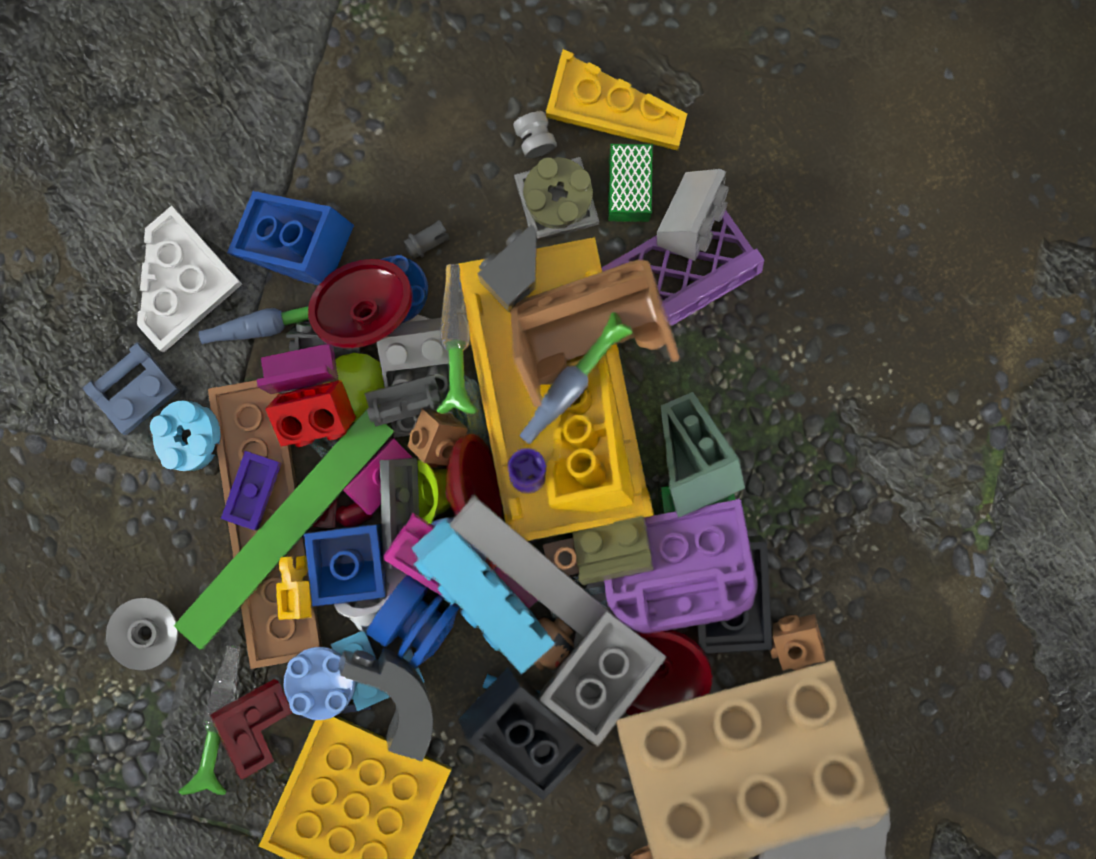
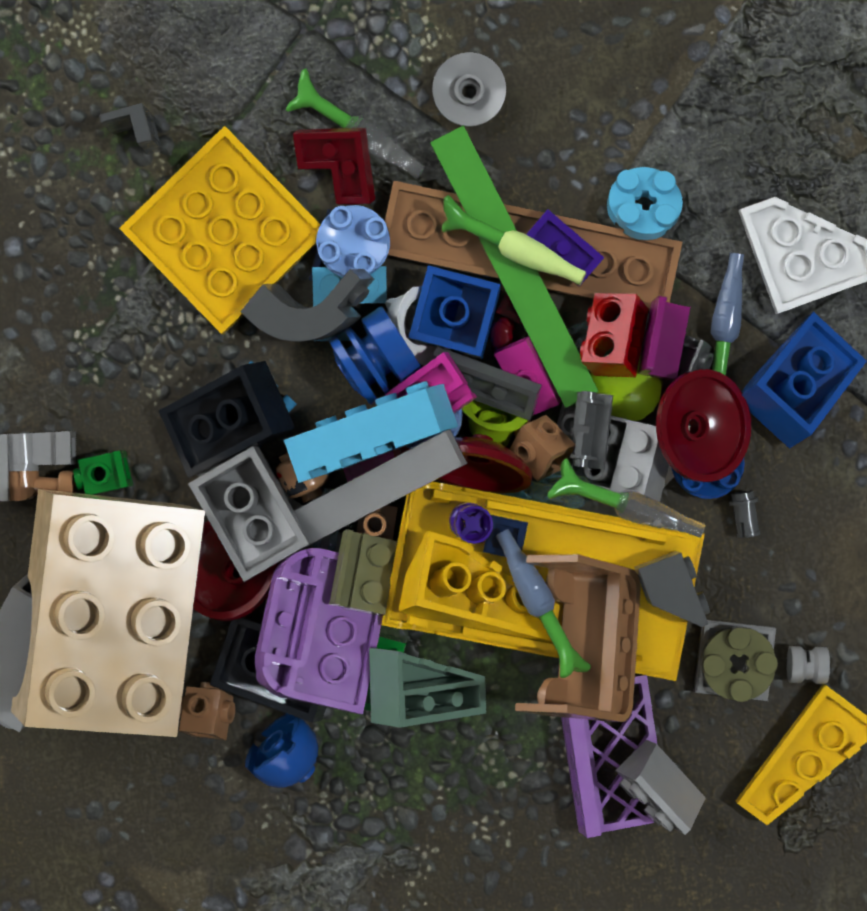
camera: 110 degrees right, 5 degrees up
sand blue plate [83,342,180,435] -> none
yellow plate [276,556,312,620] -> none
green panel [608,144,653,222] -> none
none -> green brick [73,450,134,495]
none -> blue cylinder [245,714,318,788]
none -> yellowish green piece [442,195,586,285]
none -> dark blue tile [483,515,528,557]

